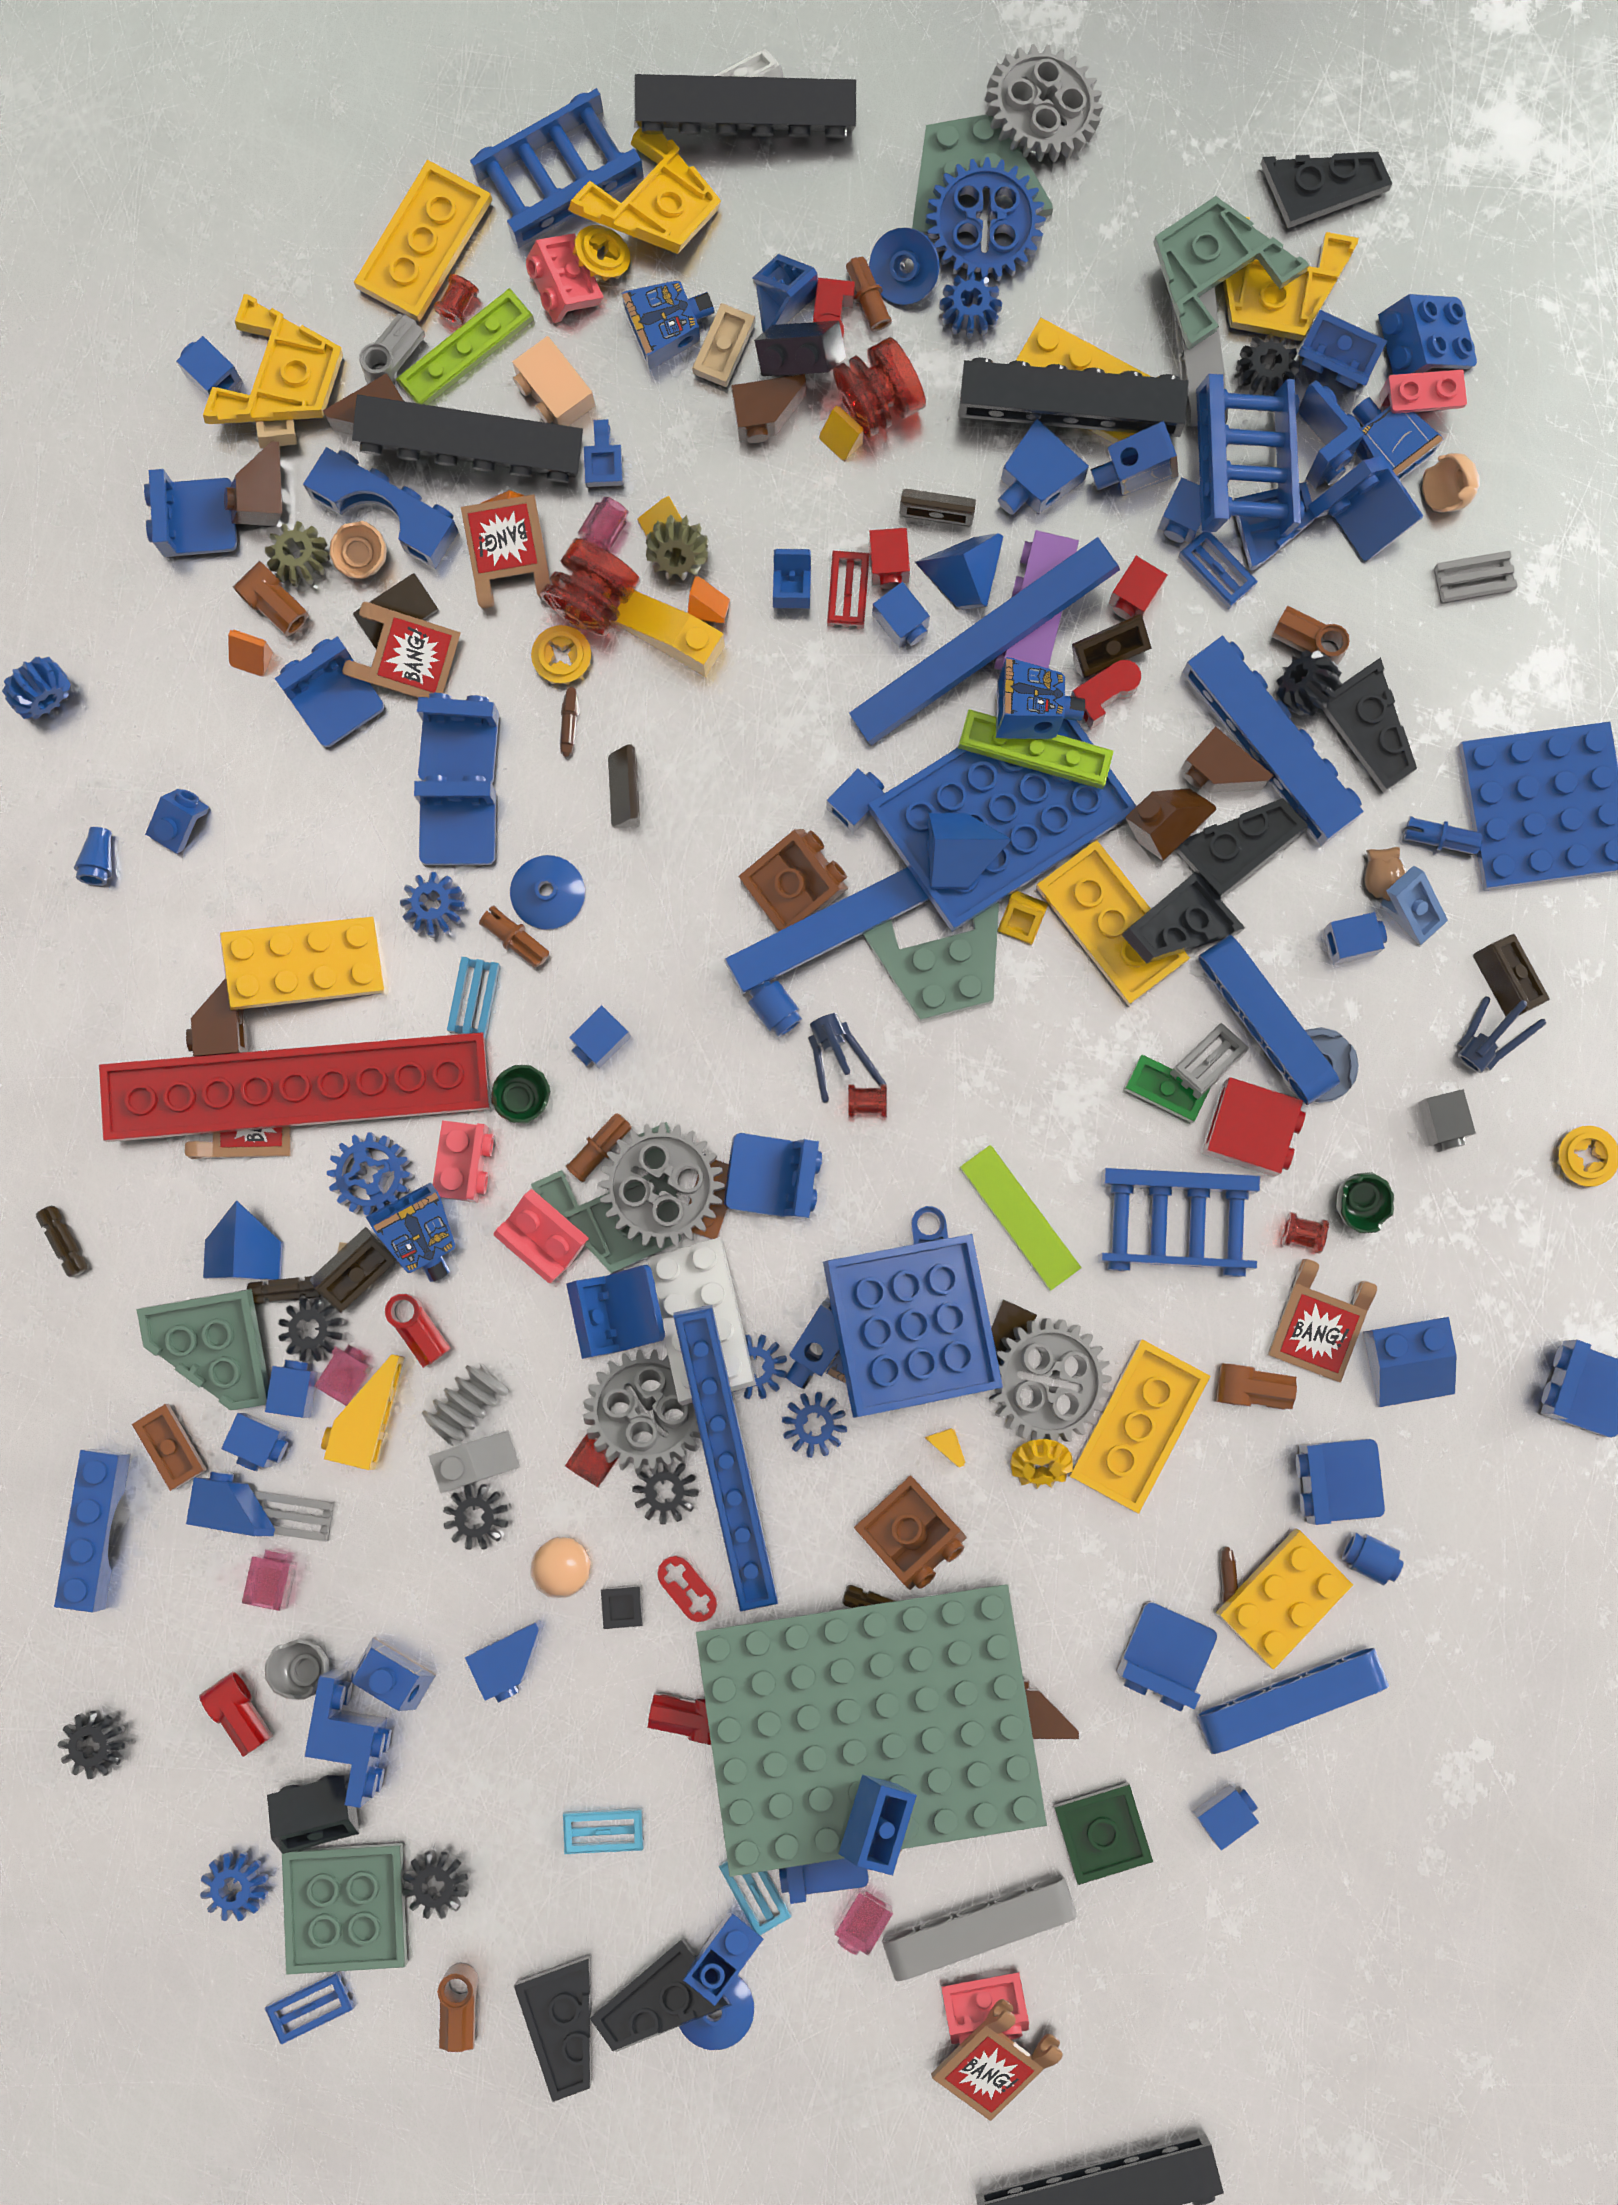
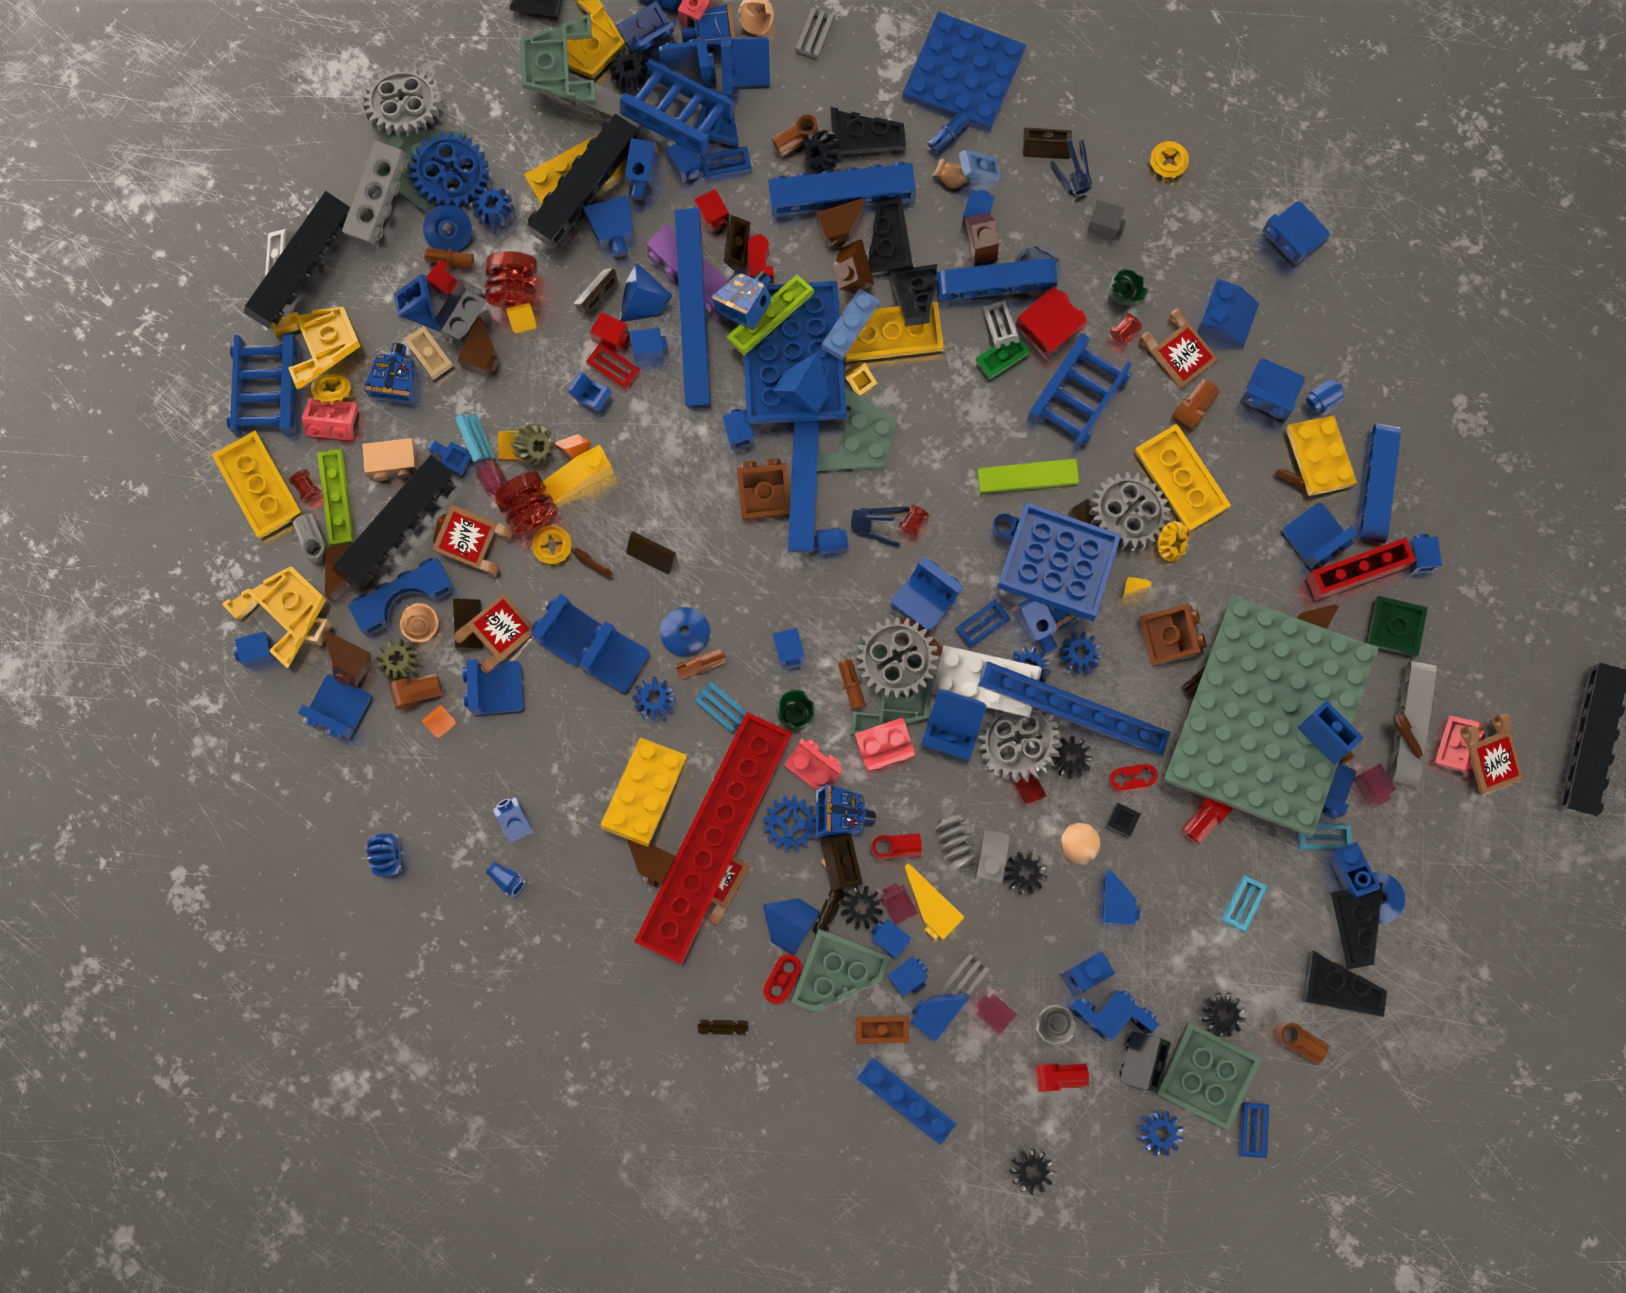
camera: 60 degrees left, 5 degrees down
none -> light grey brick [342,140,409,246]
none -> medium azure tile [455,414,496,462]
none -> red plate [763,954,802,1004]
none -> medium blue plate [821,288,880,360]
none -> blue tile [955,599,1011,649]
none -> reddish brown slope [965,213,999,266]
none -> red brick [1306,537,1416,601]
none -> reddish brown piece [1394,713,1423,759]

